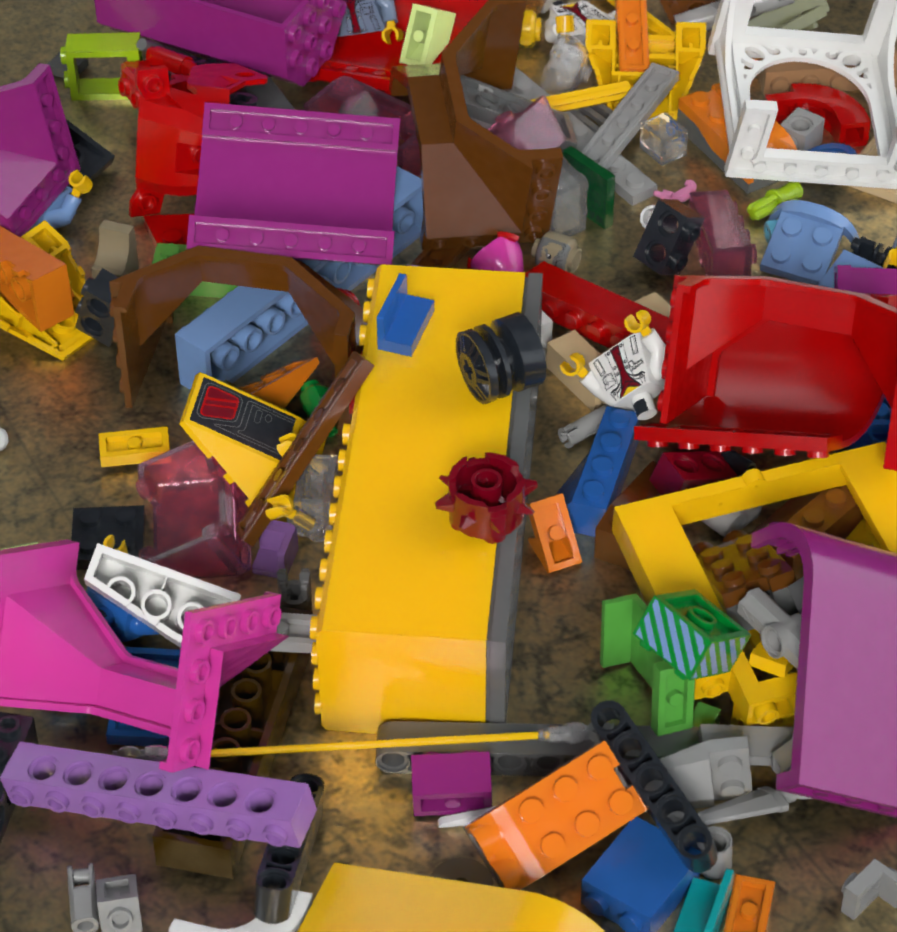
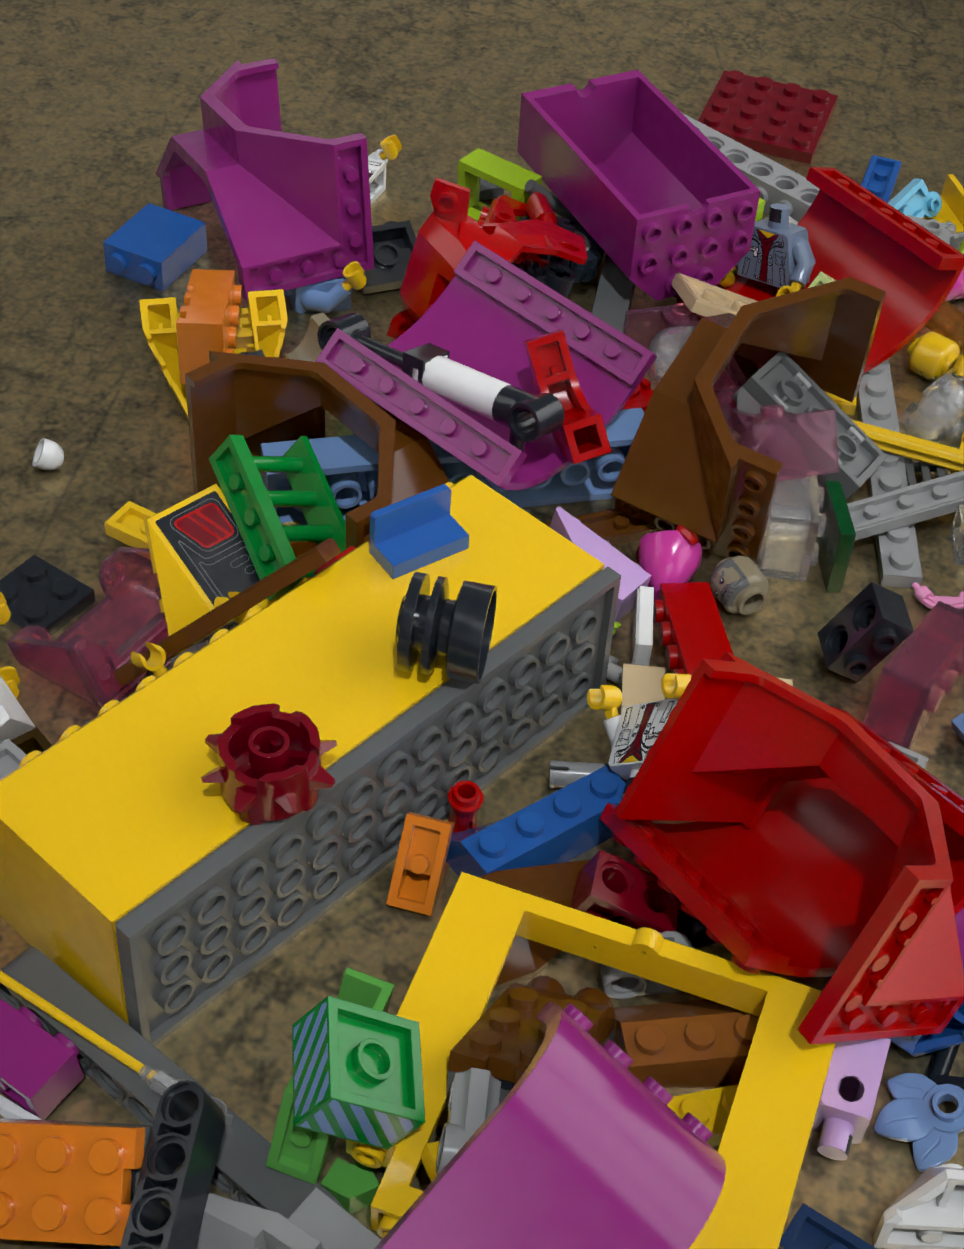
camera: 35 degrees right, 0 degrees up
none -> green fence [208,435,346,601]
none -> black piece [317,313,565,452]
none -> red pin [448,780,484,833]
none -> red arch [523,329,612,464]
none -> tan tile [671,273,758,317]

